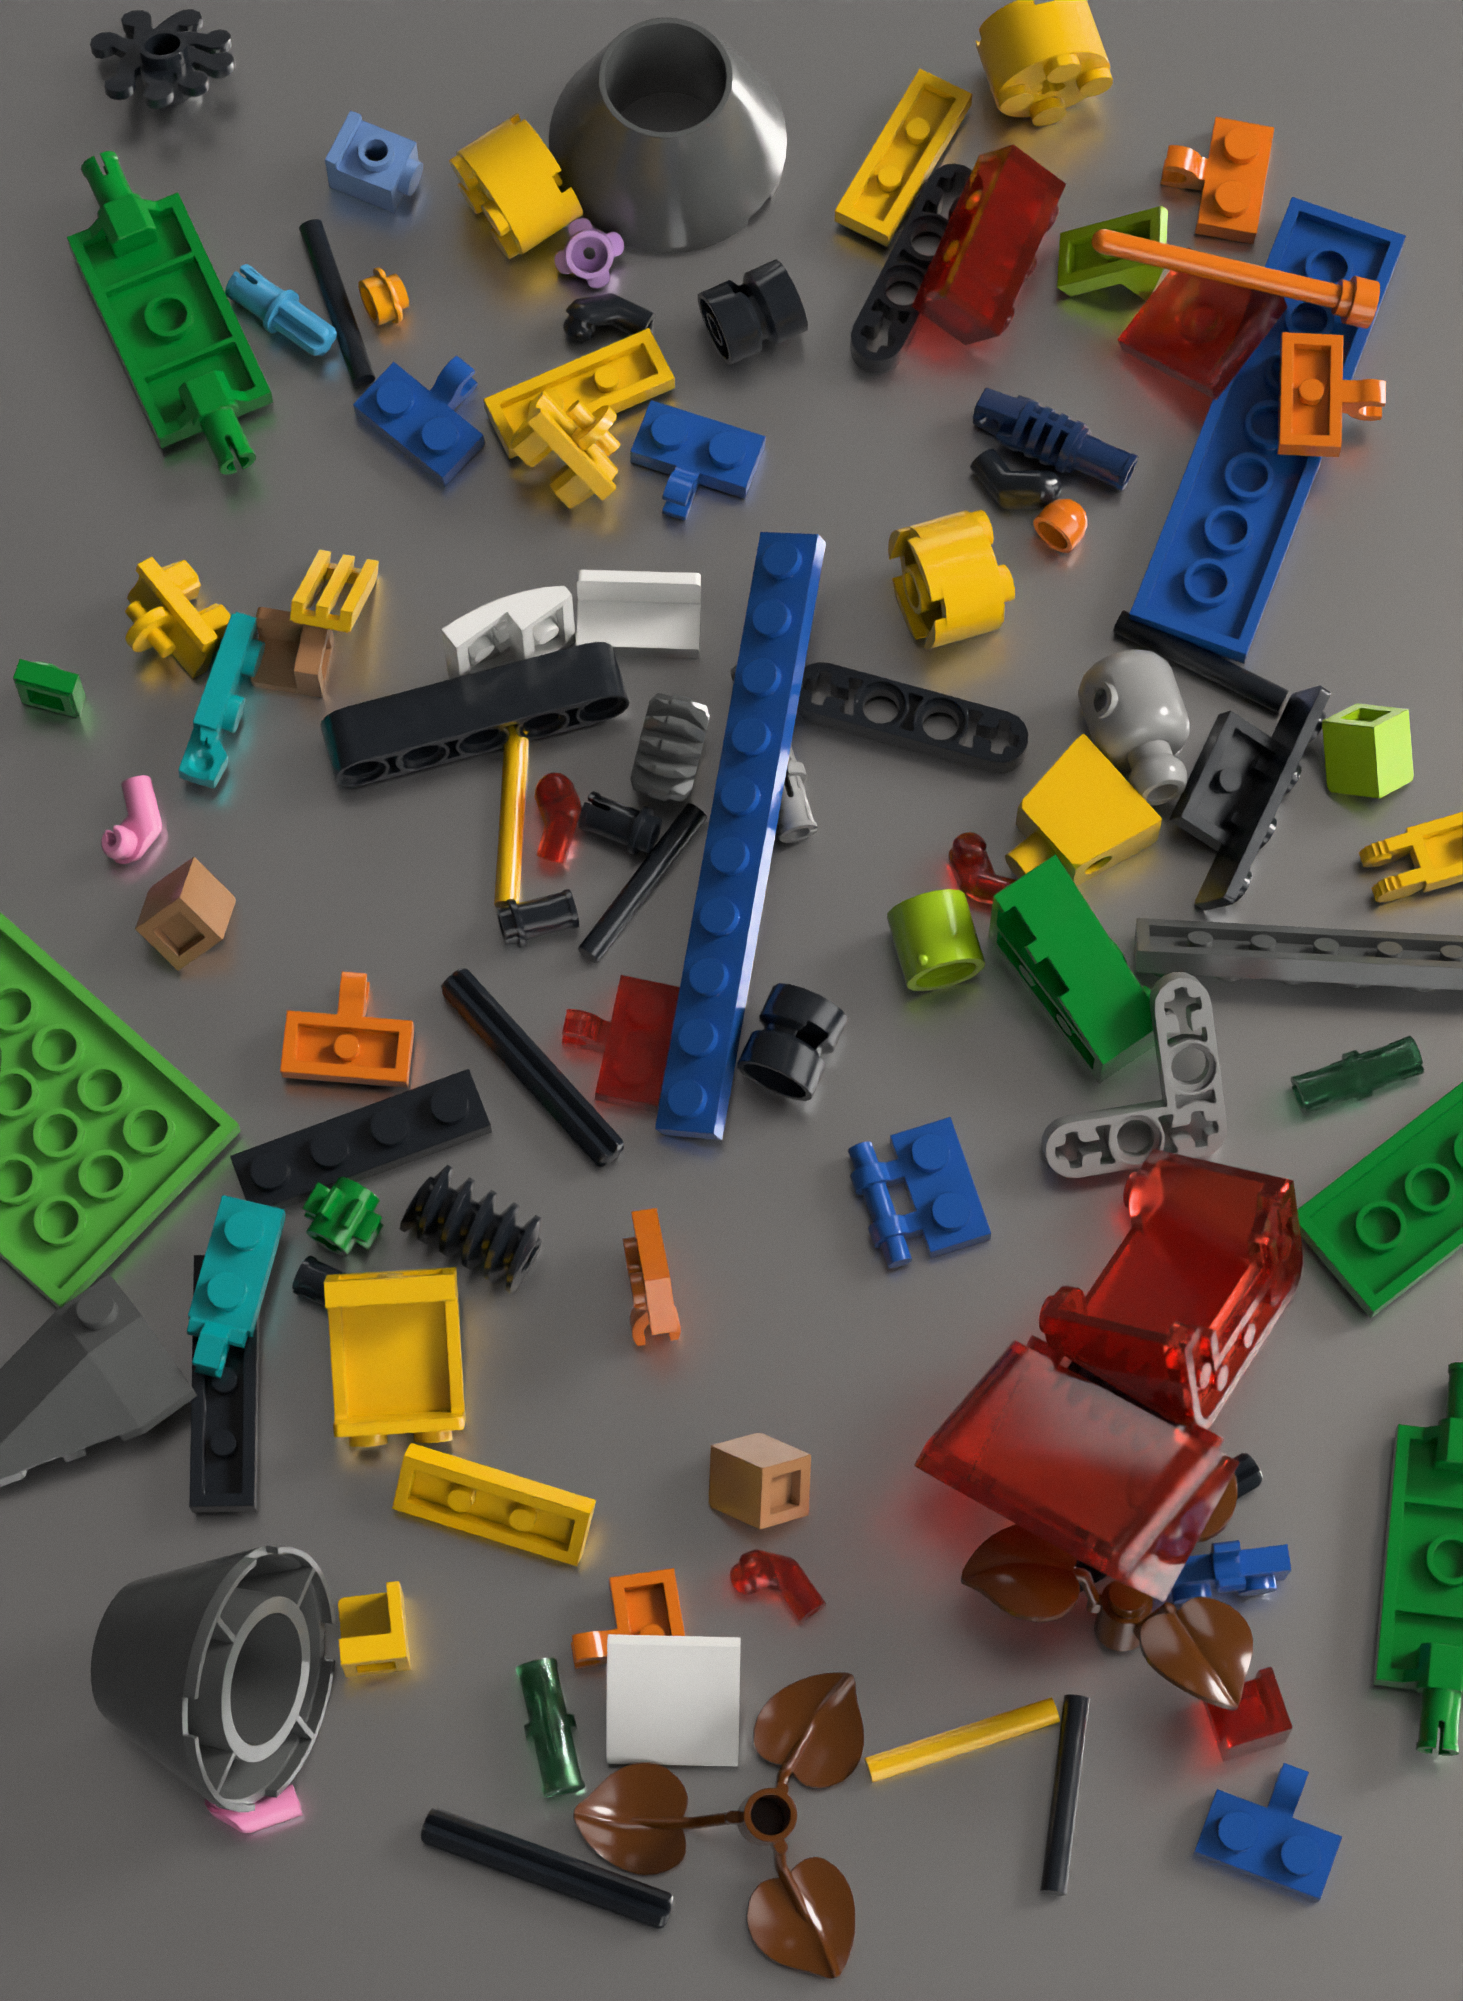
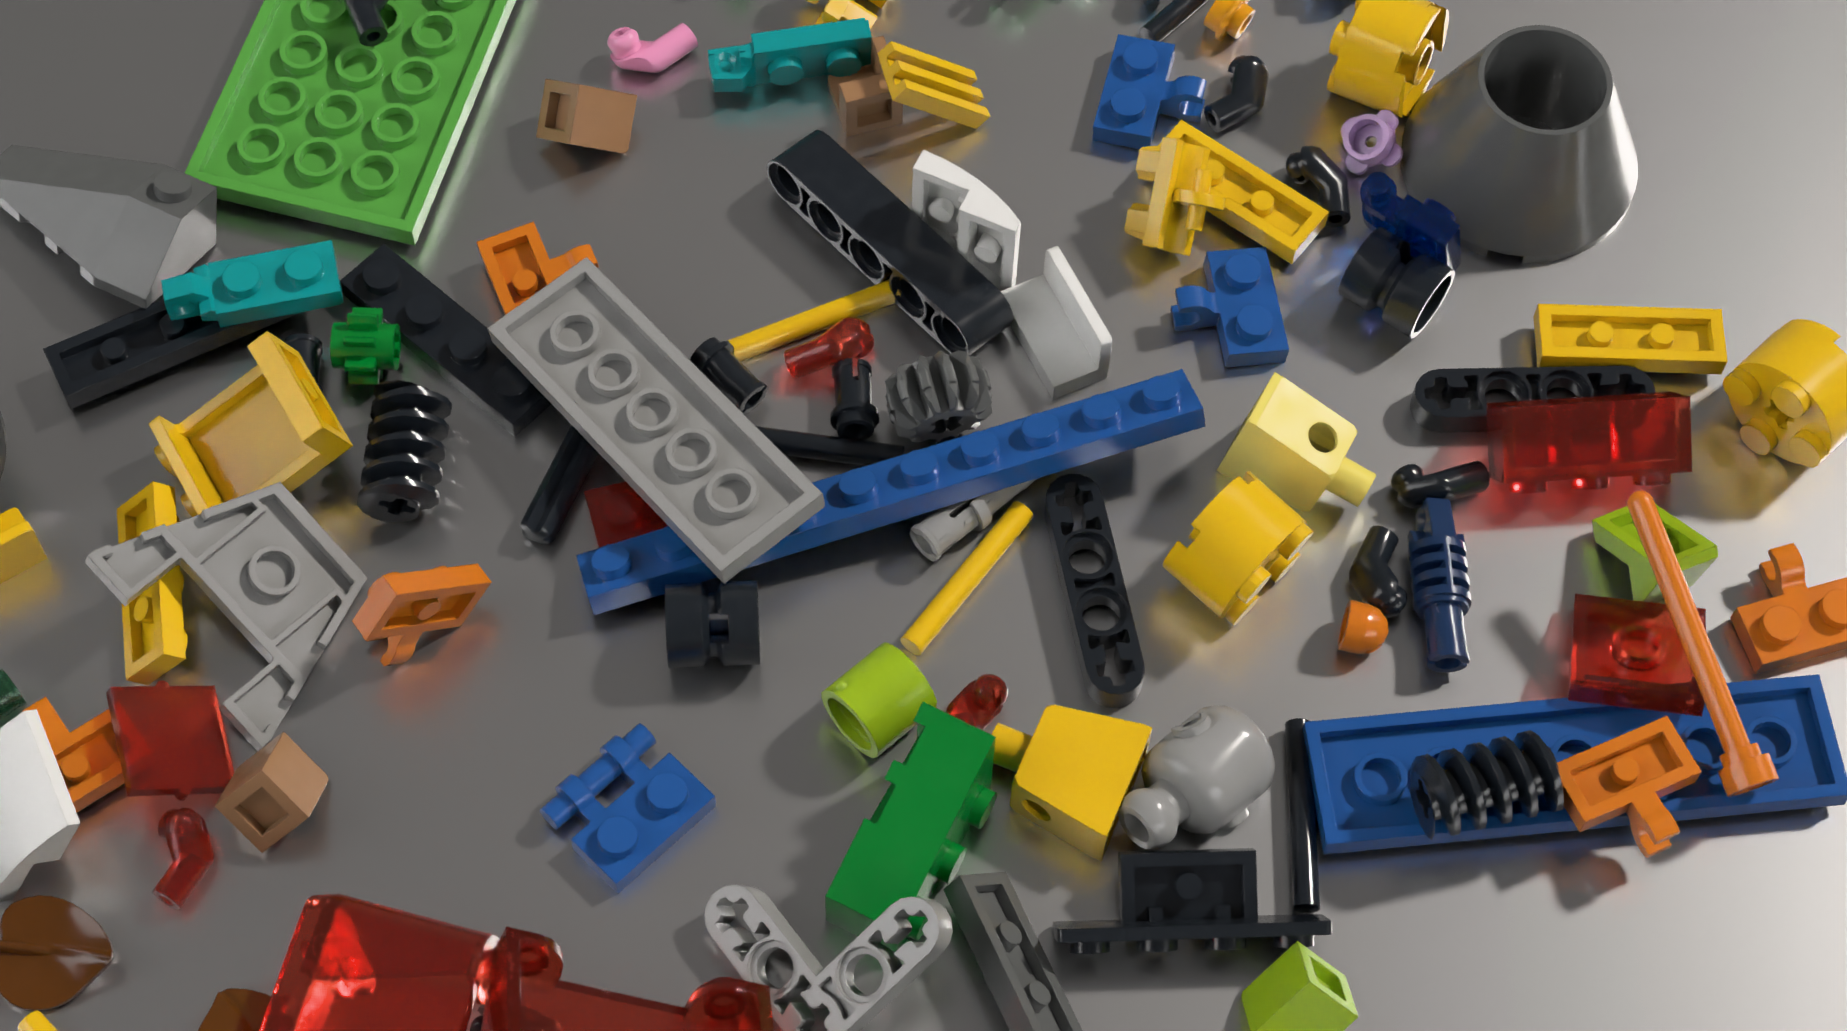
camera: 60 degrees right, 10 degrees down
none -> light grey wing [85,482,368,752]
none -> clear red piece [106,680,234,801]
none -> light grey plate [487,257,825,584]
none -> yellow bar [900,501,1033,656]
none -> black arm [1204,55,1269,133]
none -> light yellow torso [1216,372,1376,511]
none -> clear blue plate [1360,172,1461,272]
none -> black arm [1391,461,1490,509]
none -> black piece [1410,730,1564,840]

